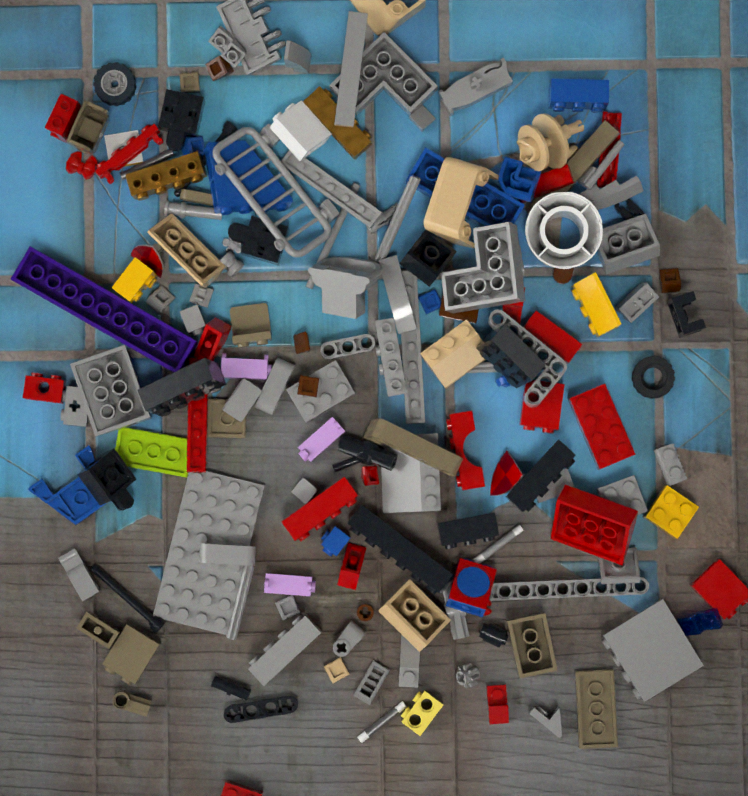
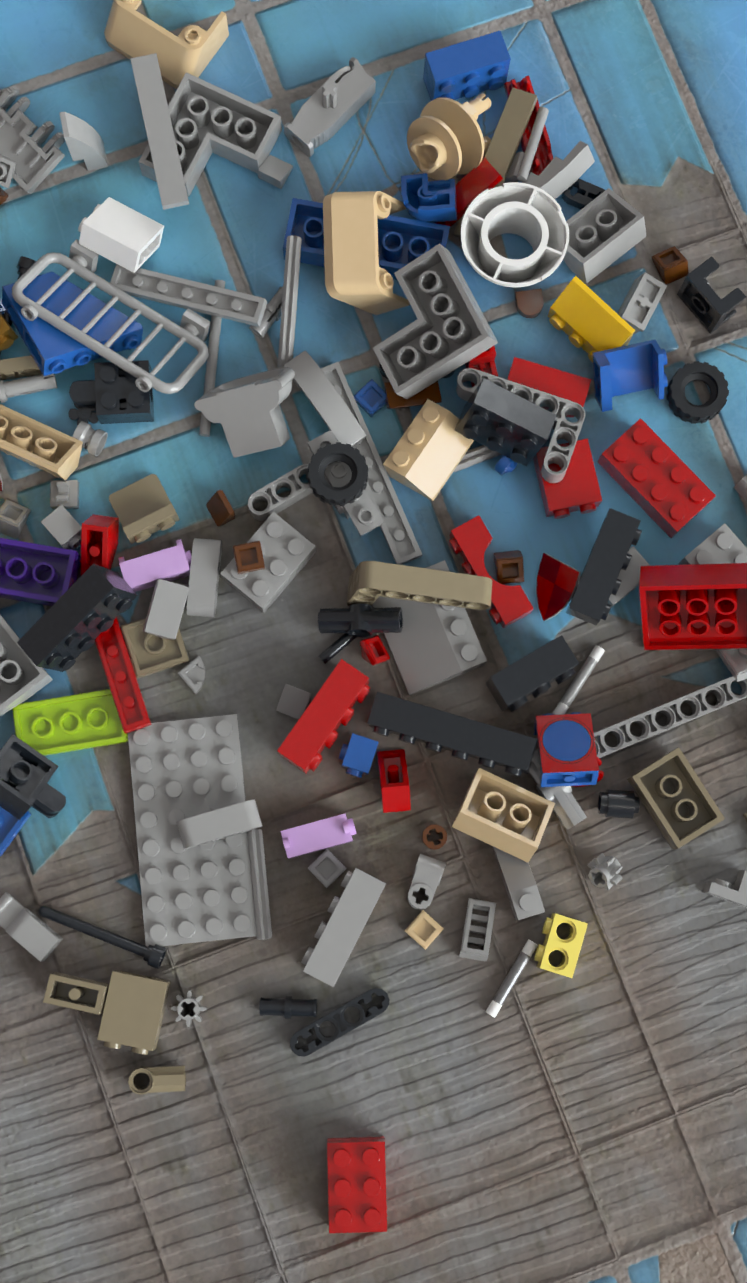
camera: 30 degrees left, 5 degrees down
lavender brick [298,417,345,462] -> none
pearl gold brick [303,86,372,160] -> none
black brick [399,229,457,287] -> none
red slope [486,684,509,725] -> none
none -> light grey gear [171,990,207,1027]
none -> light grey tile [178,656,206,694]
none -> black tyre [308,442,368,506]
none -> reddish brown slope [494,550,524,584]
none -> blue panel [593,340,668,412]

